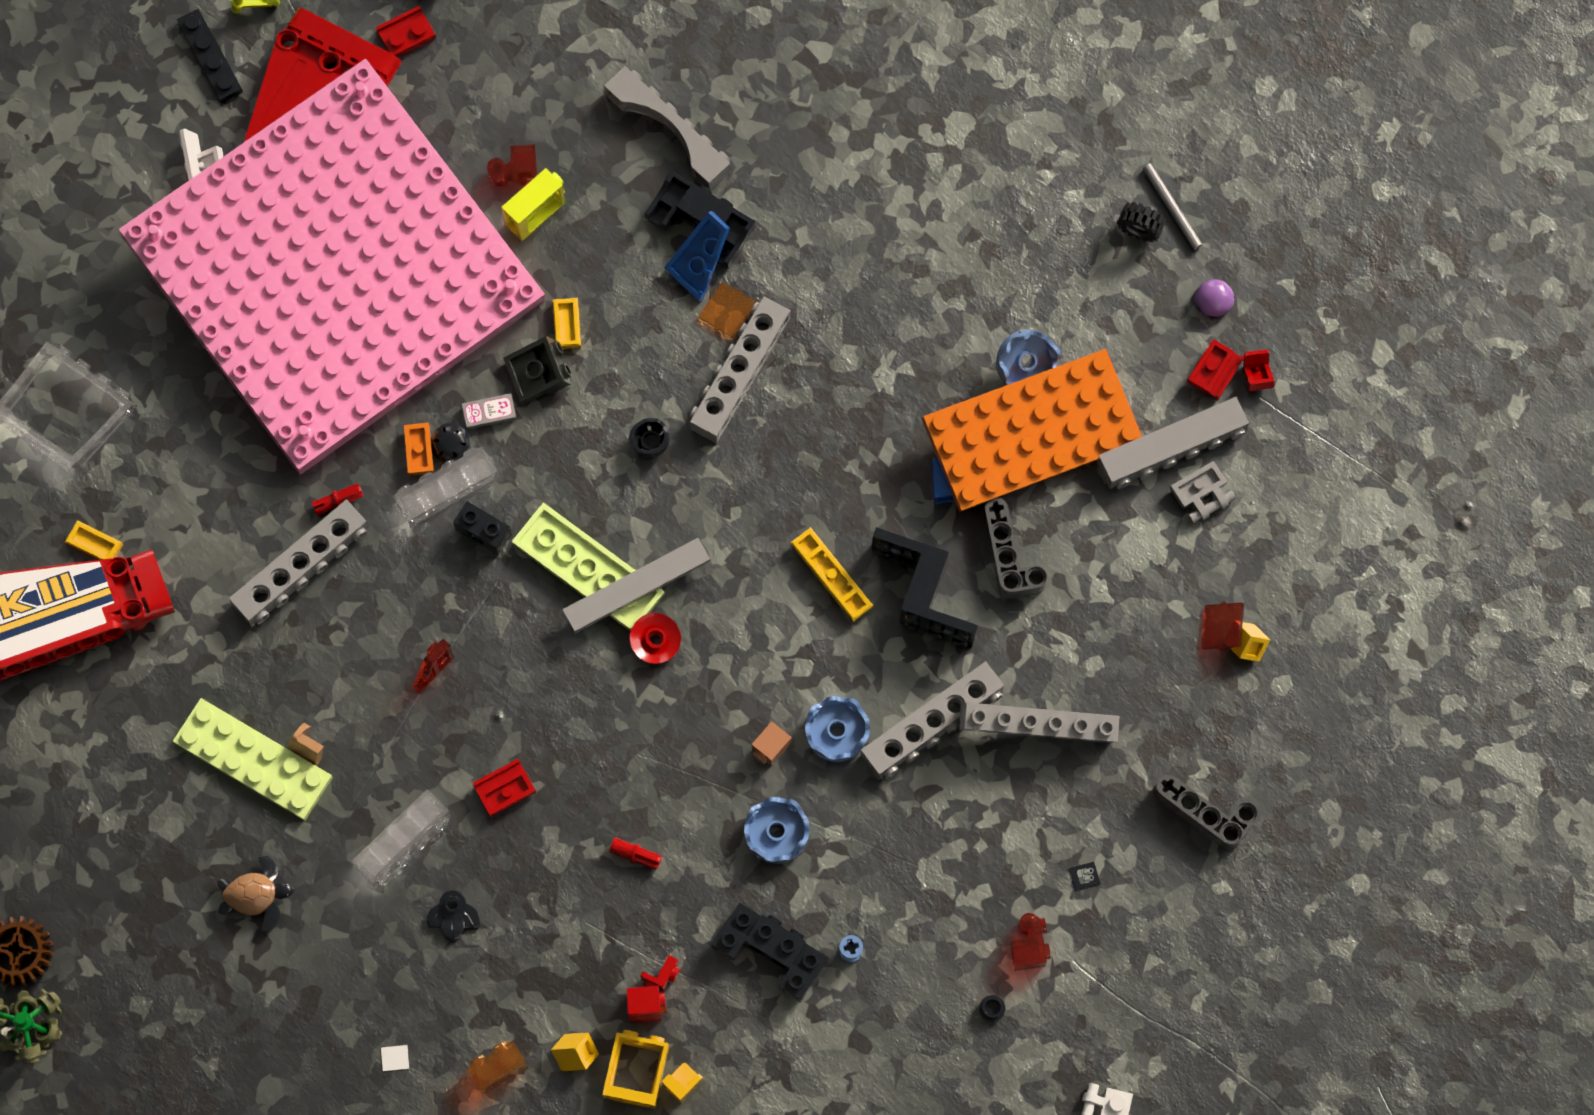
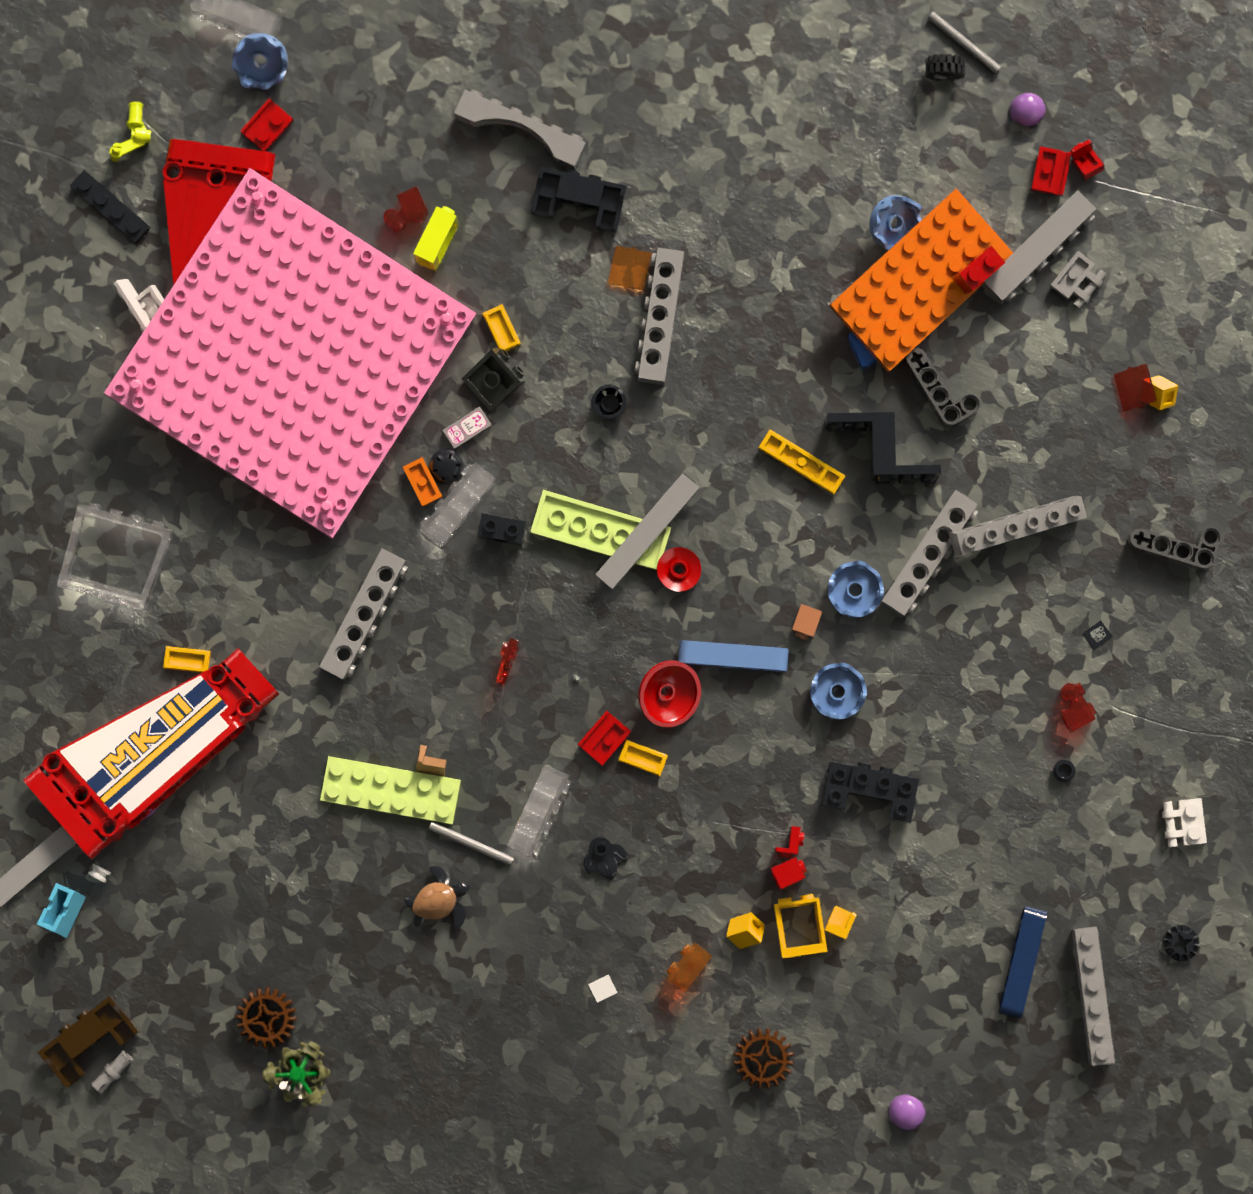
camera: 15 degrees left, 10 degrees up
red axle [312,483,363,517] -> none
red axle [609,837,662,870] -> none
blue wing [664,211,730,301] -> none
medium blue bush [839,935,863,963] -> none
none -> light grey bar [428,822,514,866]
none -> yellow tile [618,740,668,777]
none -> red dish [638,660,701,727]
none -> medium blue beam [678,640,789,672]
none -> red brick [952,246,1006,294]

